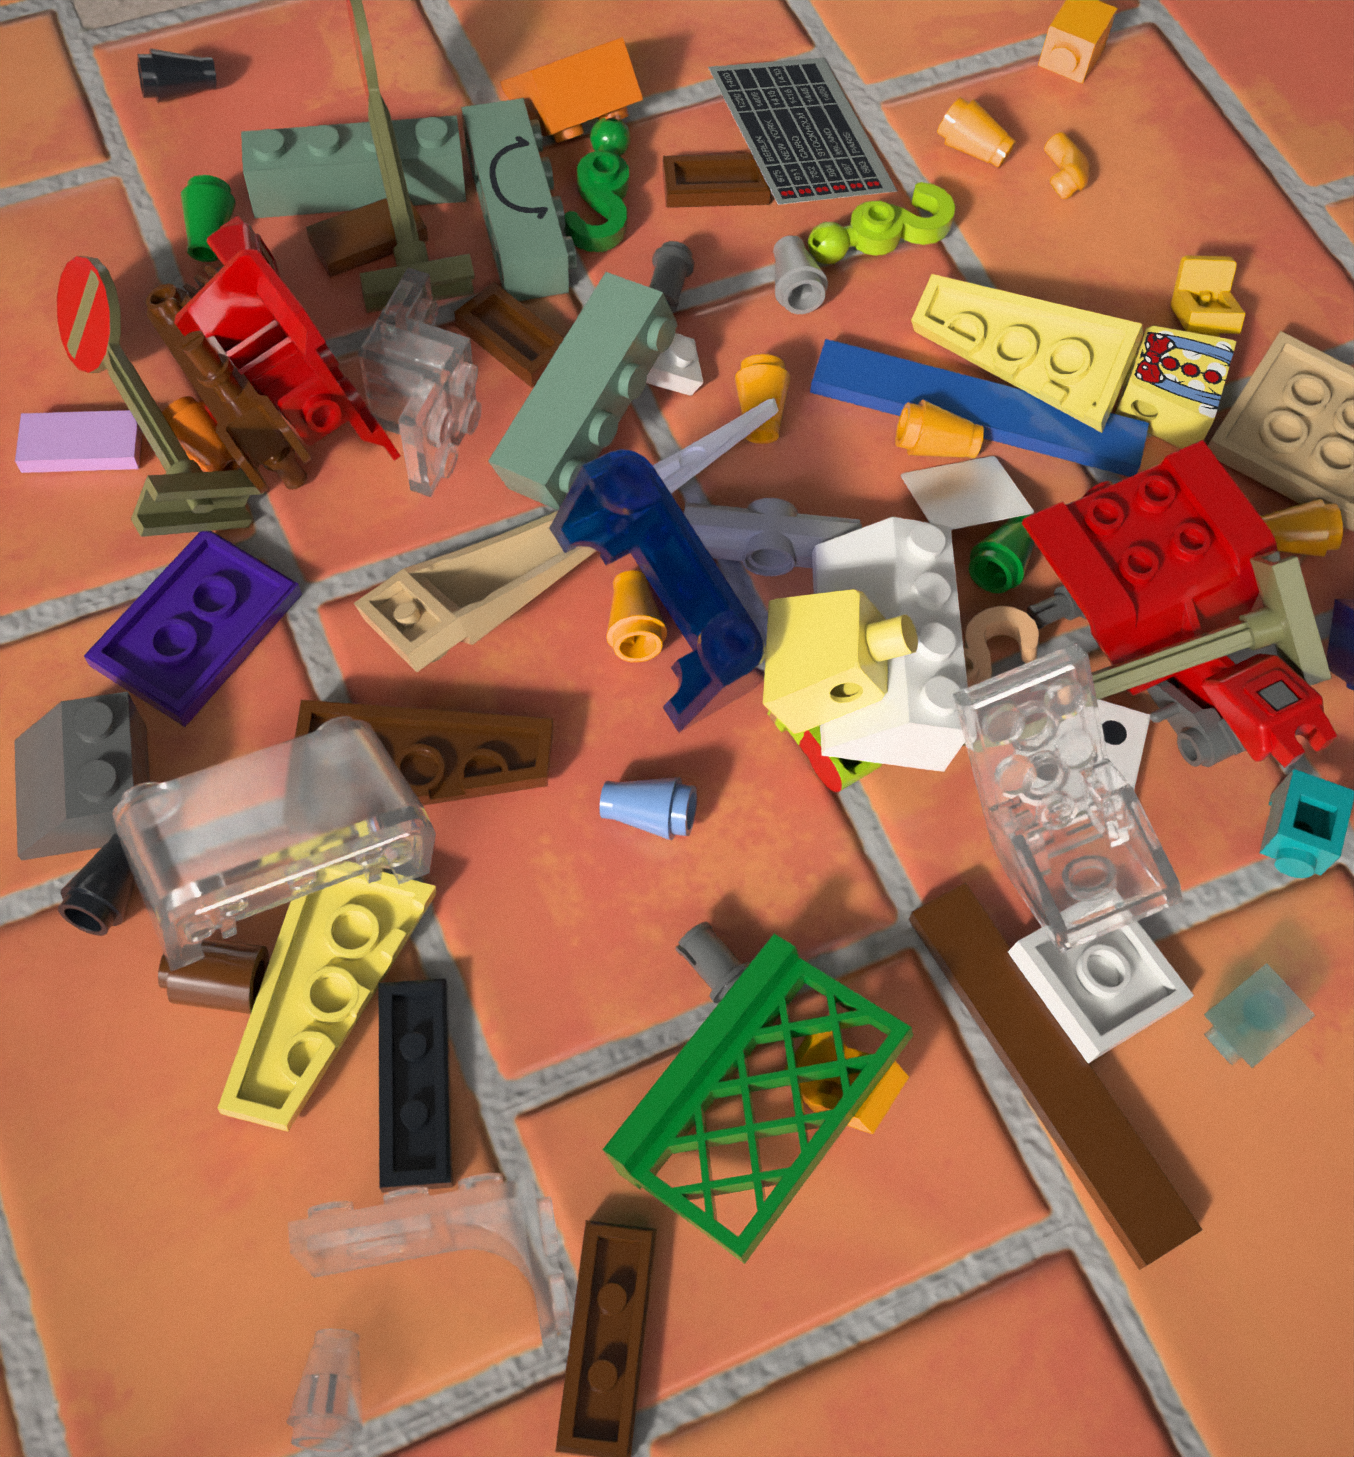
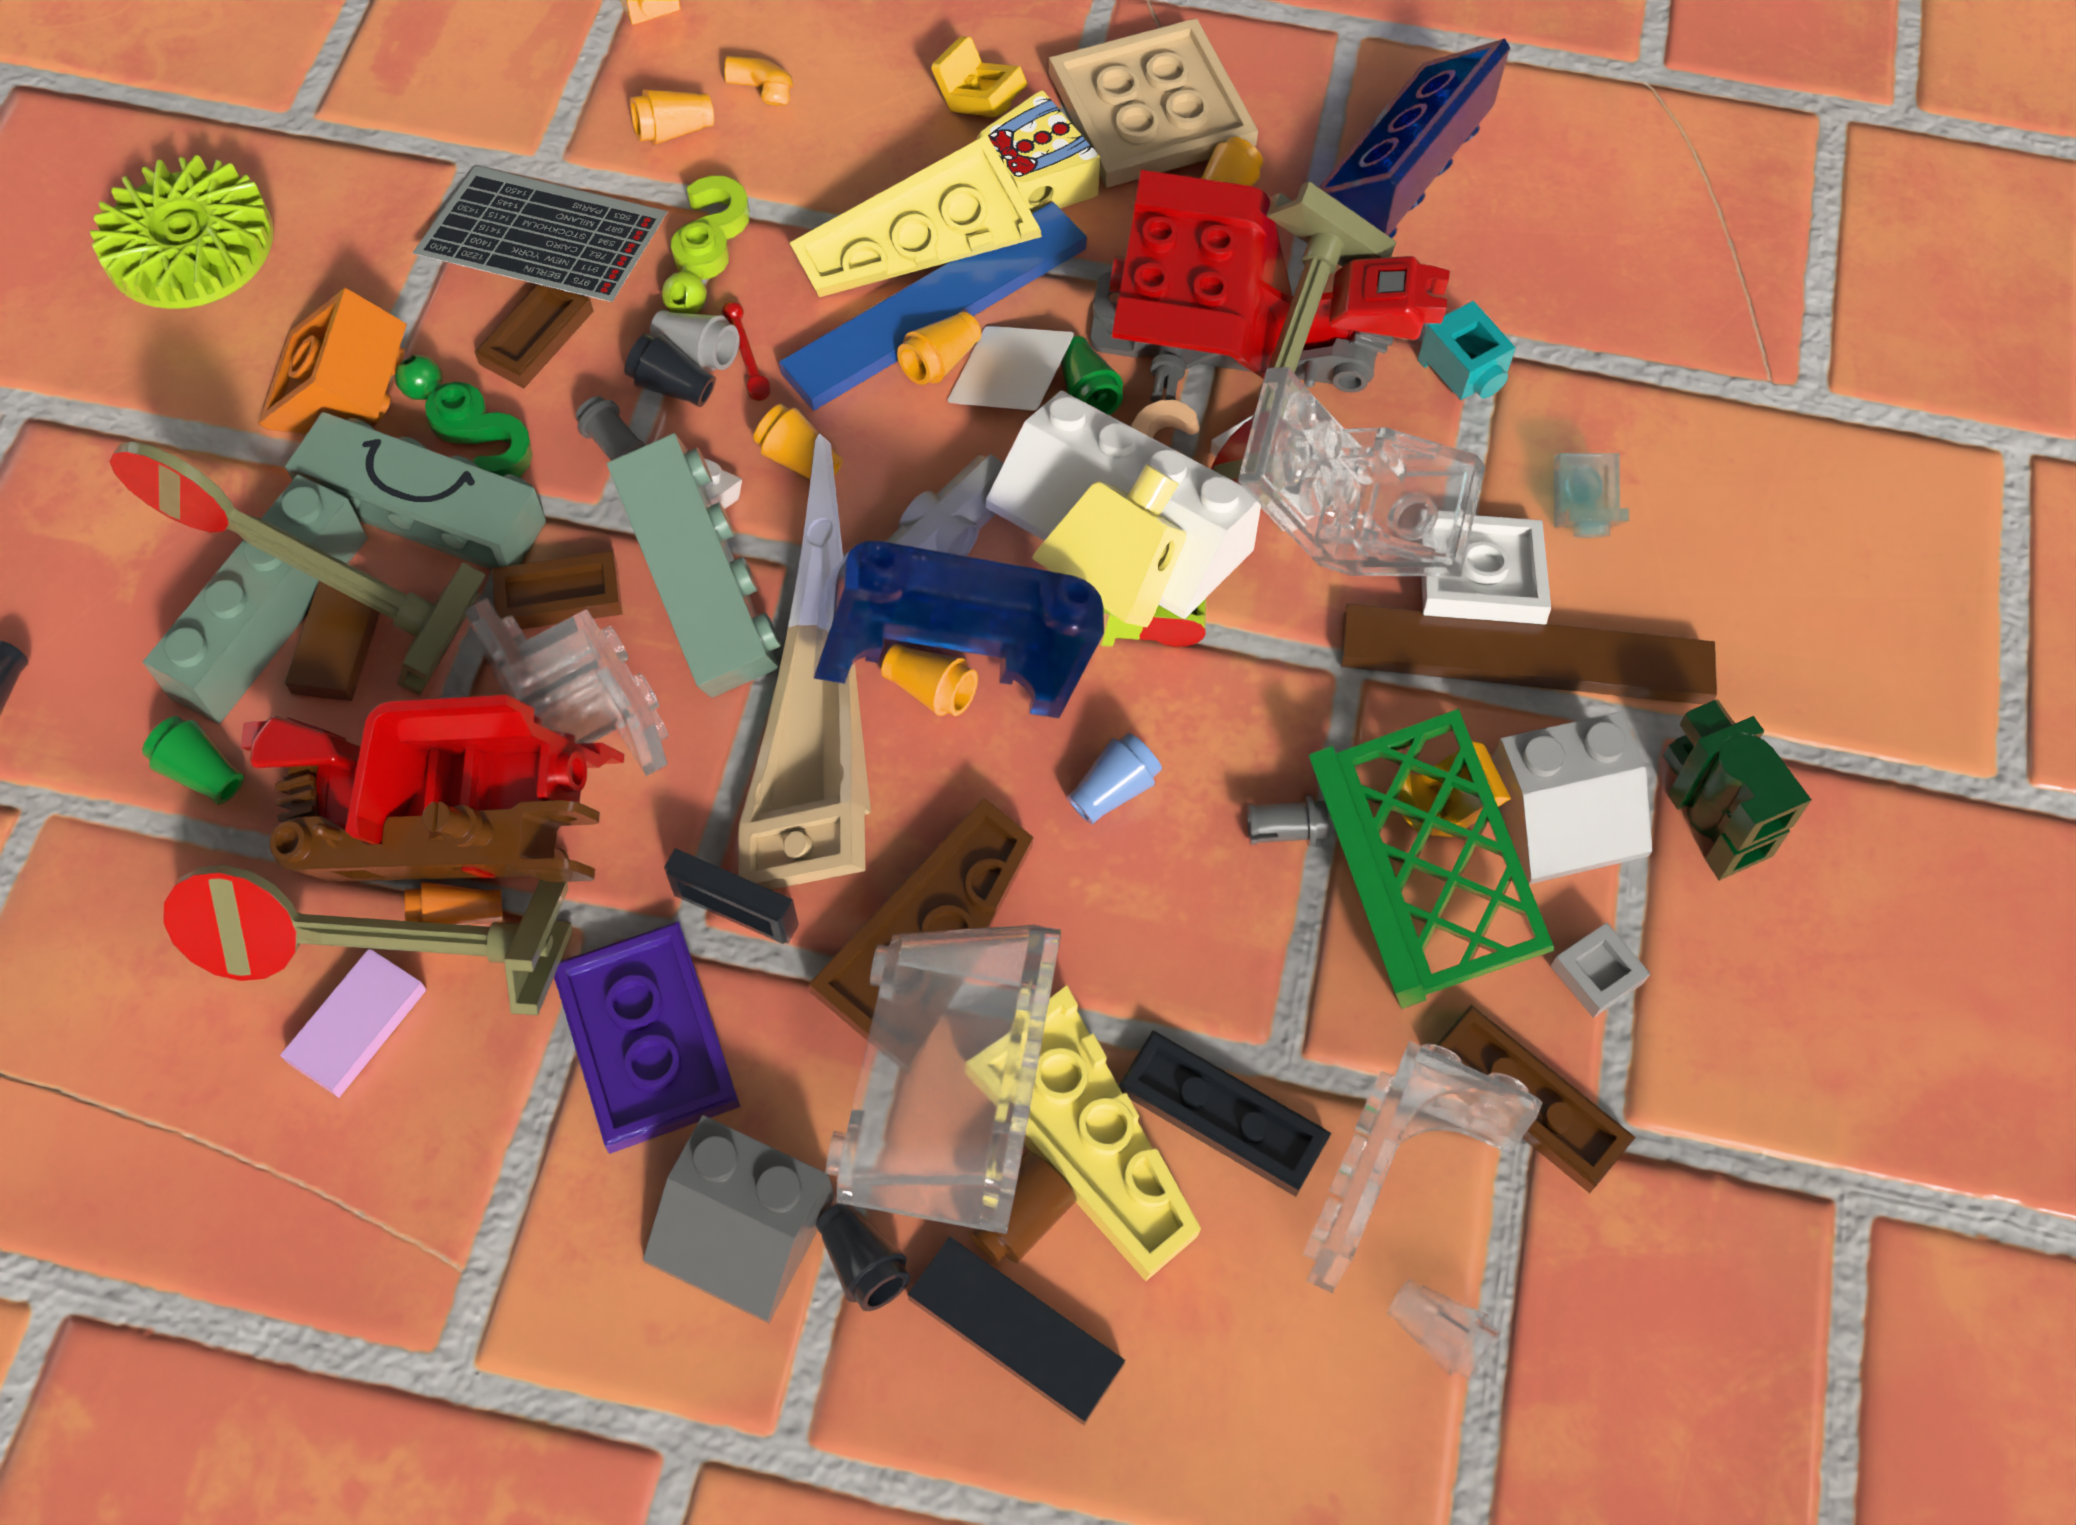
camera: 50 degrees left, 0 degrees up
none -> black cone [624,333,716,407]
none -> black tile [664,848,799,944]
none -> red hinge [721,301,771,401]
none -> black tile [907,1236,1126,1426]
none -> slope [1492,711,1652,884]
none -> light grey plate [1550,923,1650,1018]
none -> dark green hips [1663,699,1812,881]

